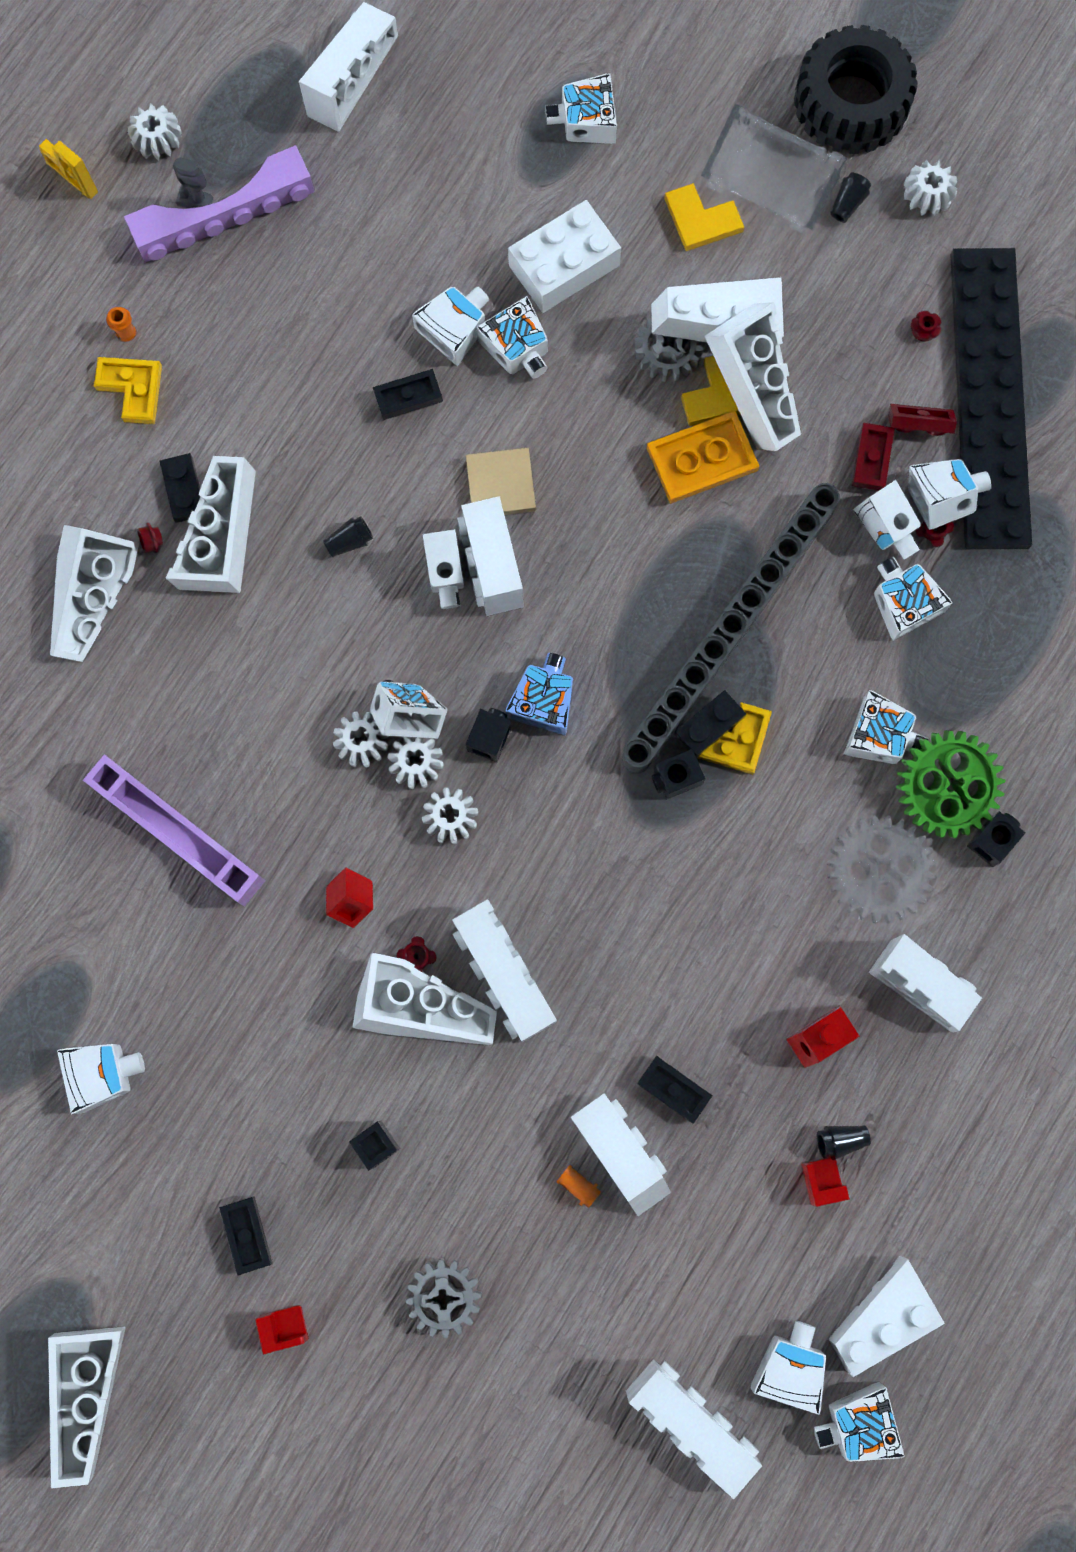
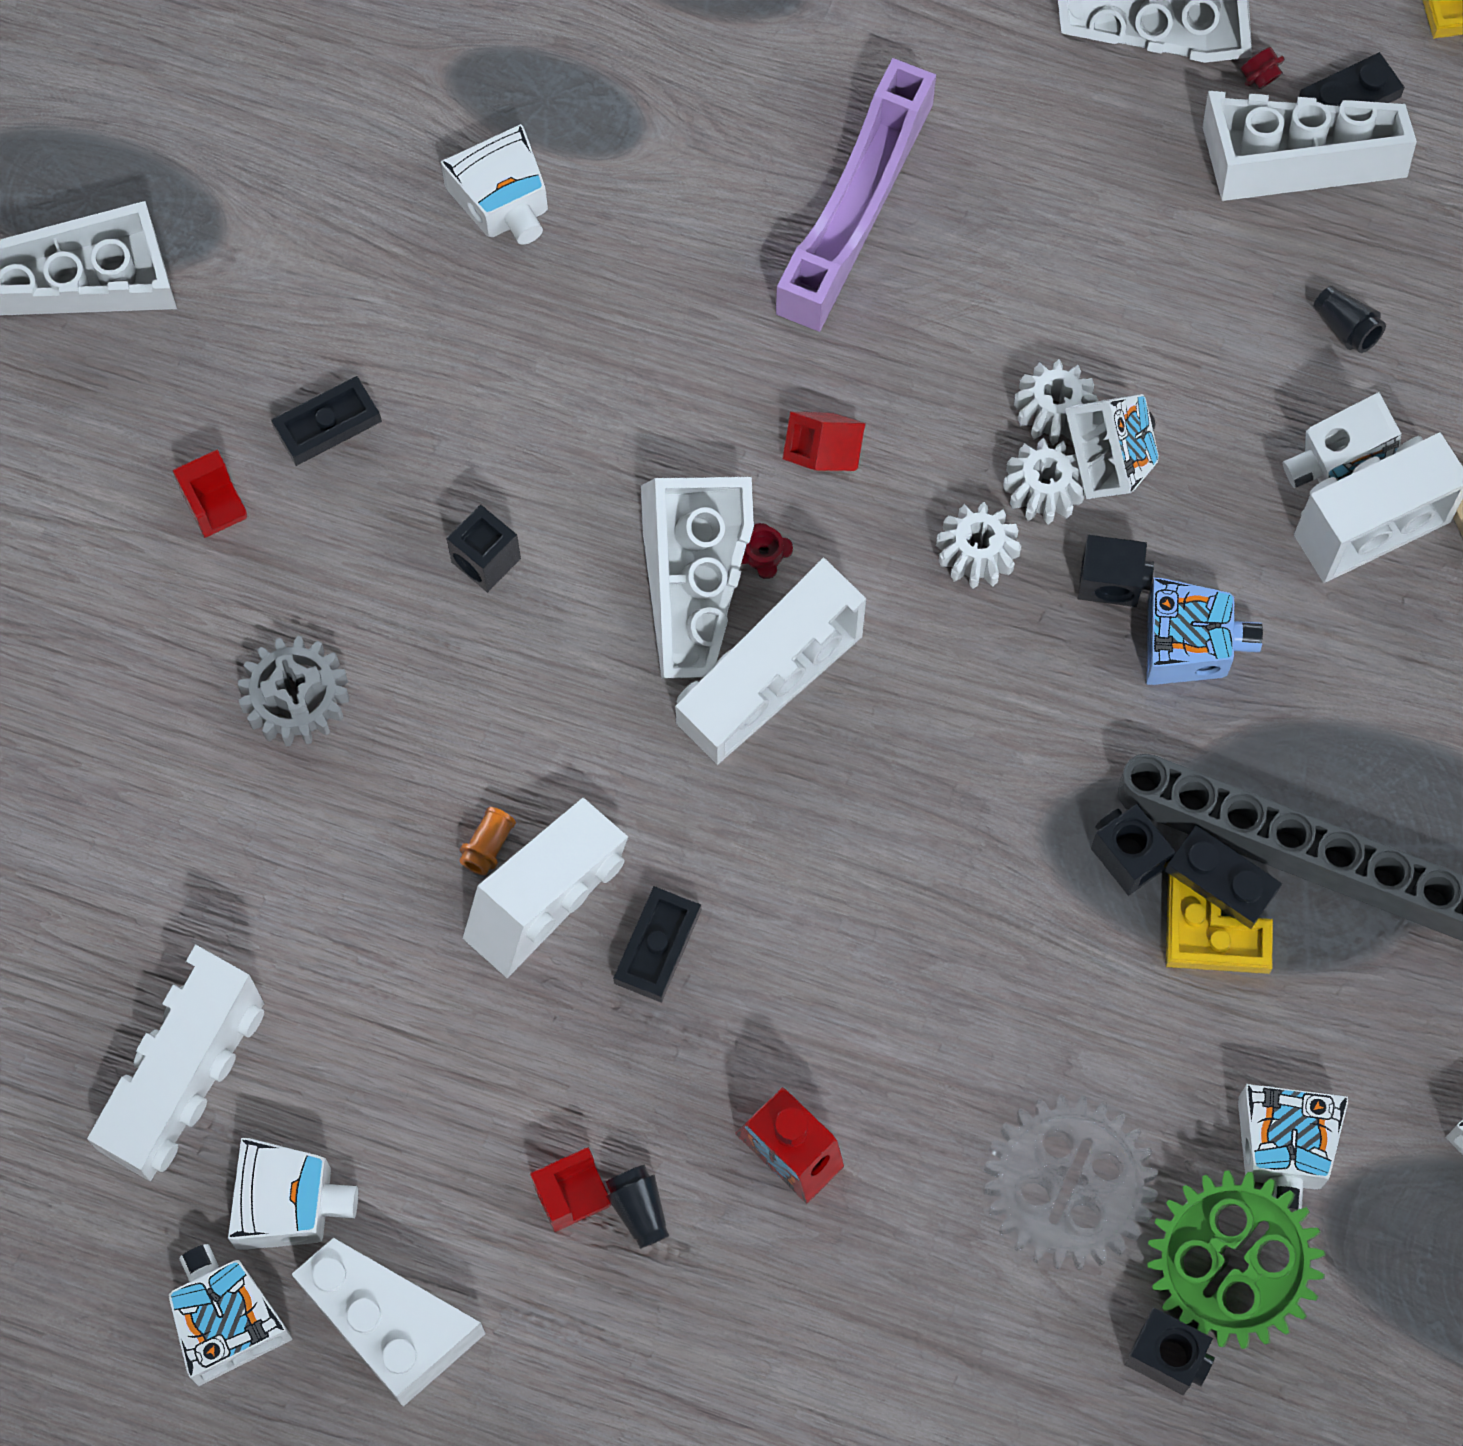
camera: 75 degrees right, 10 degrees down
white wedge [868,934,982,1032] -> none

